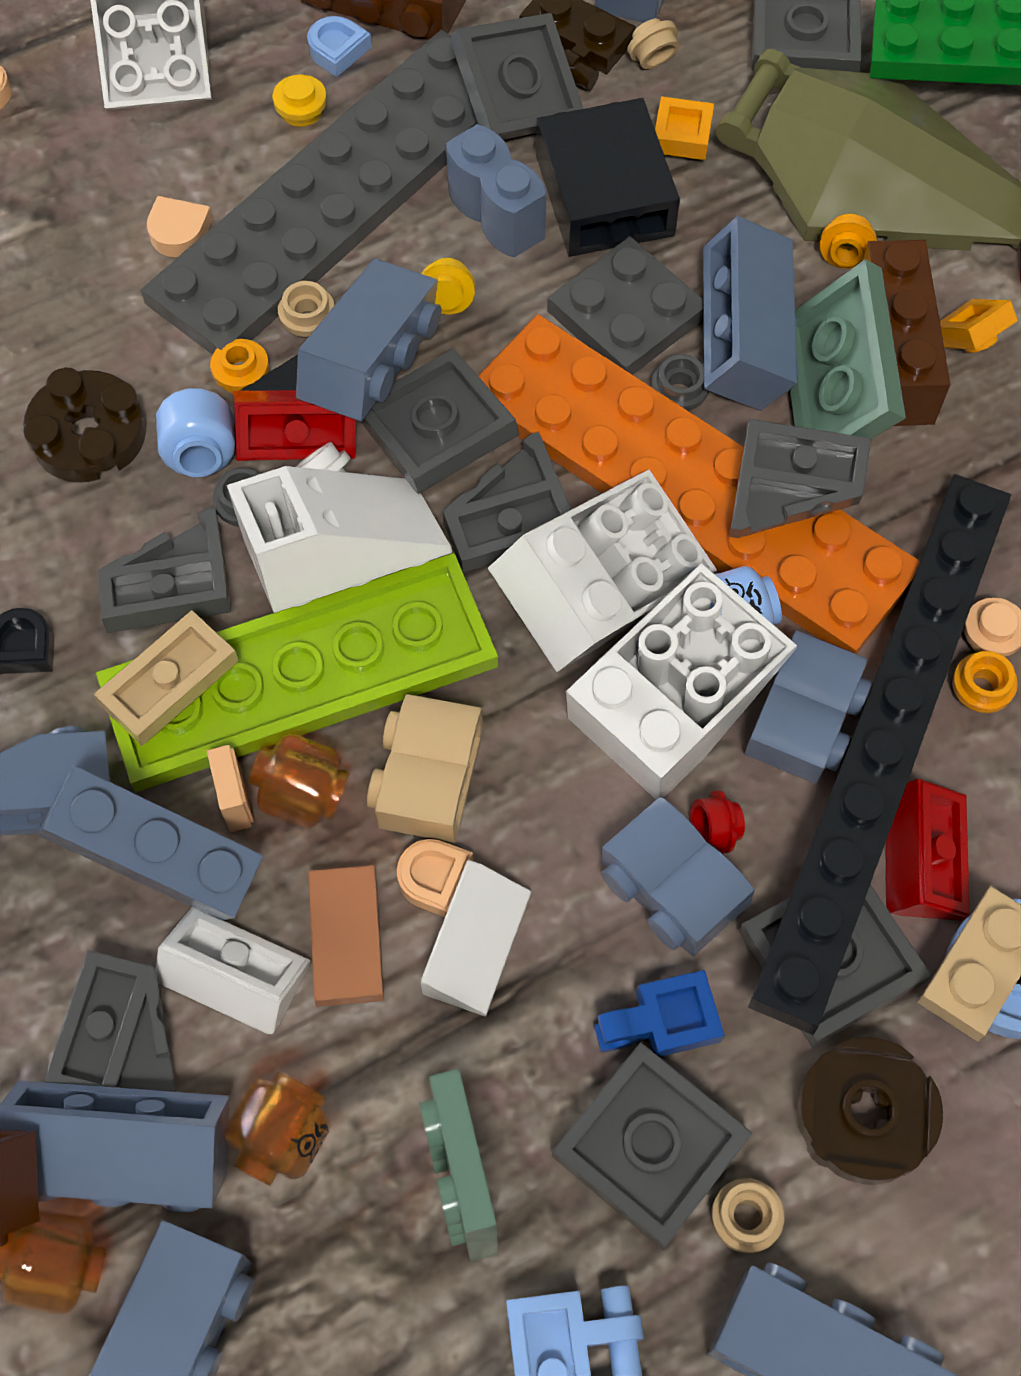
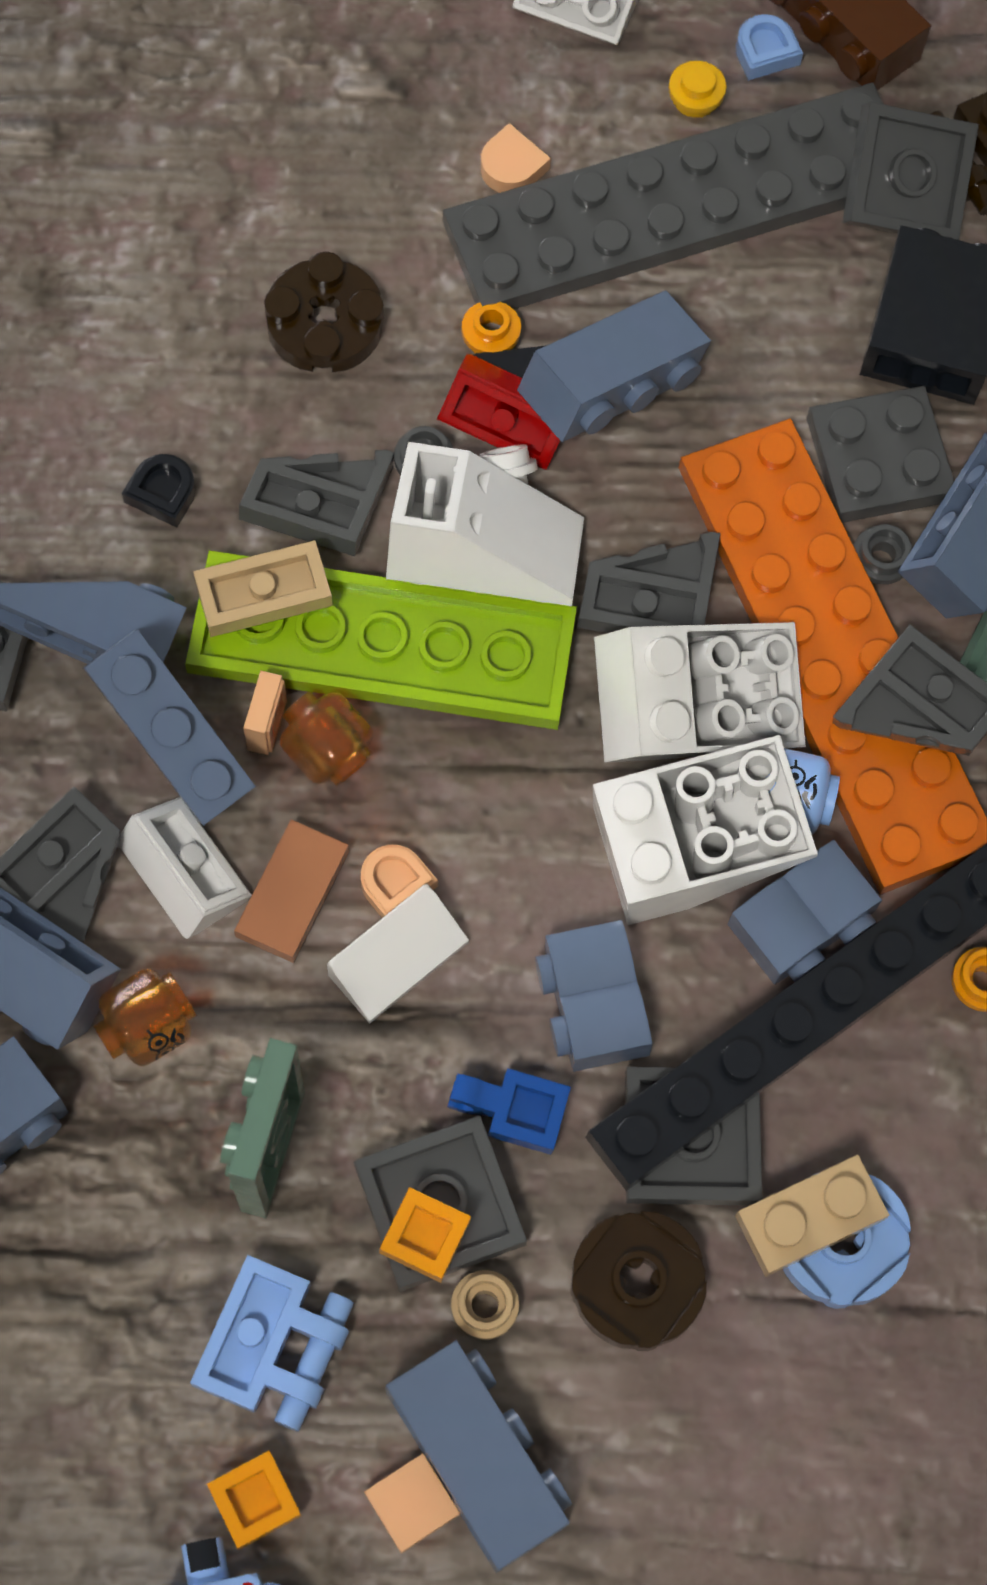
camera: 25 degrees right, 5 degrees up
light blue head [156,388,236,477] -> none
tan plate [278,281,335,337] -> none
dark grey plate [360,348,519,494] -> none
tan brick [367,694,483,843] -> none
yellow plate [421,258,476,315] -> none
sand blue brick [446,124,546,258] -> none
red plate [689,790,745,854] -> none
red slope [886,779,970,921] -> none
none -> light orange plate [379,1187,471,1283]

